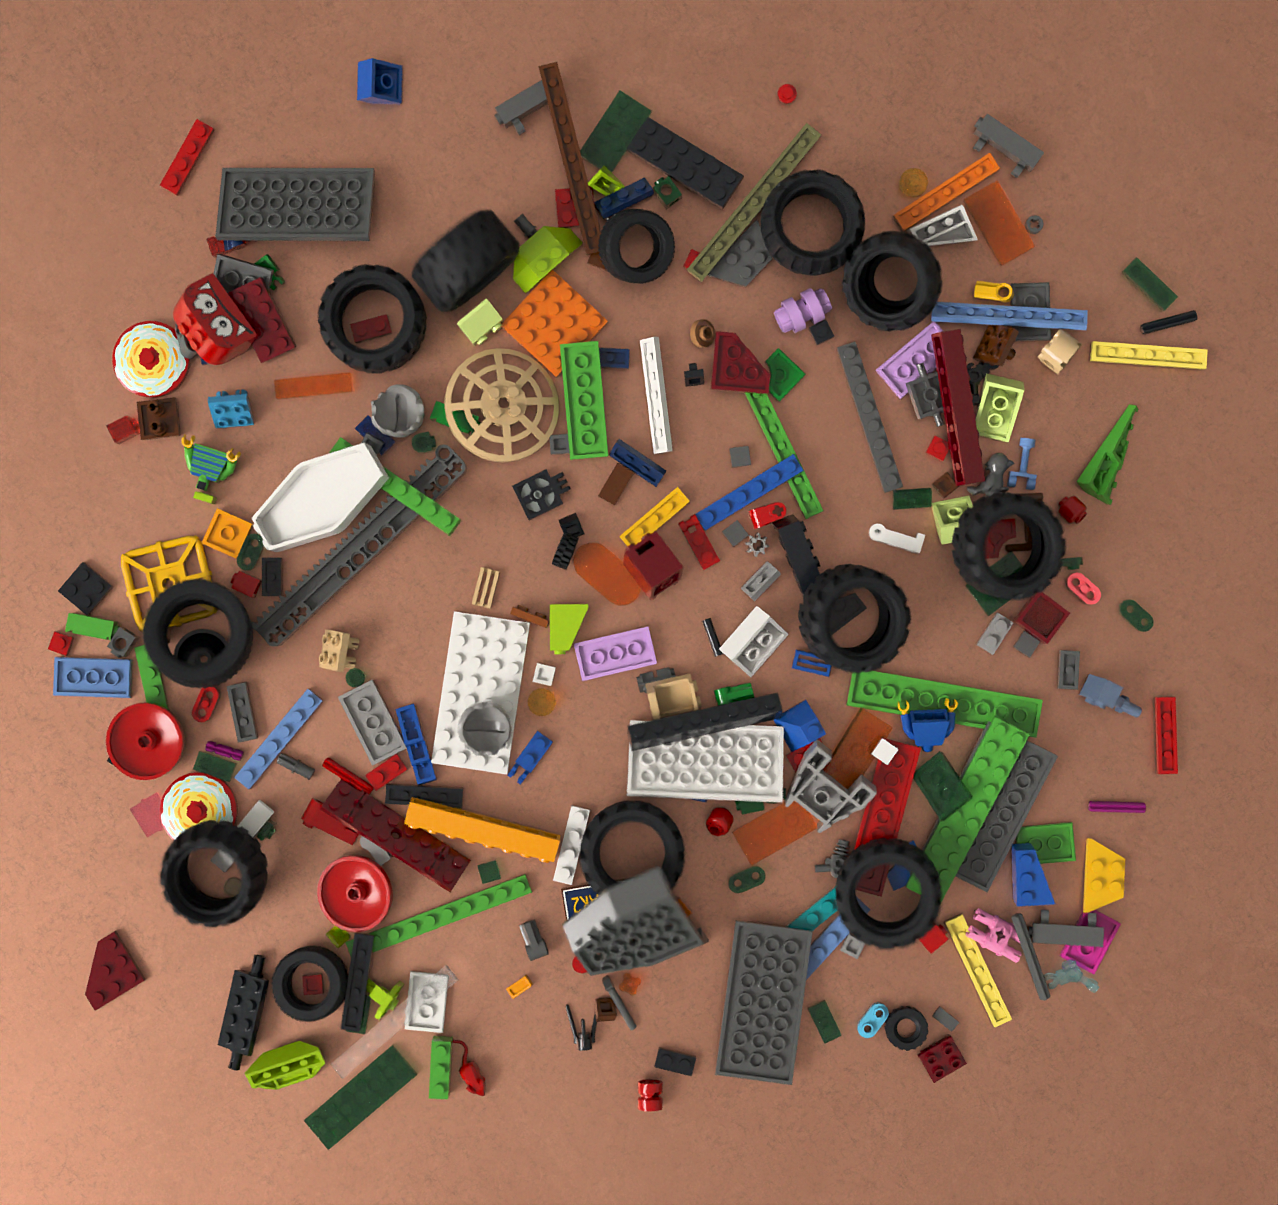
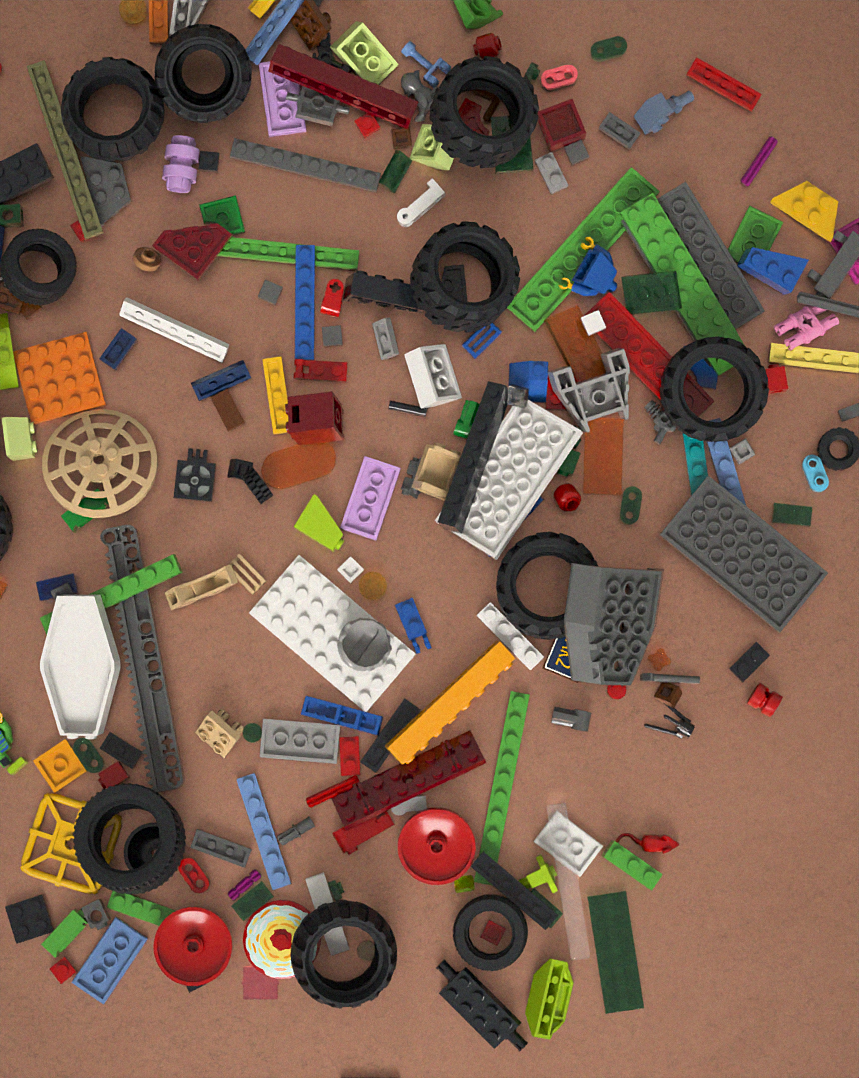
camera: 60 degrees left, 5 degrees down
light grey piece [371,384,425,438] -> none
clear green plate [412,432,437,454] -> none
clear green tile [477,860,501,884] -> none
light orange piece [506,974,533,999] -> none
dark orange plate [510,605,549,628] -> none
dark grey plate [550,434,570,455] -> none
bright green plate [560,341,608,460] -> none
black tile [684,363,704,387] -> none
light grey gear [744,532,769,557] -> none
none -> tan arch [164,565,238,610]
none -> clear smoke plate [507,384,529,409]

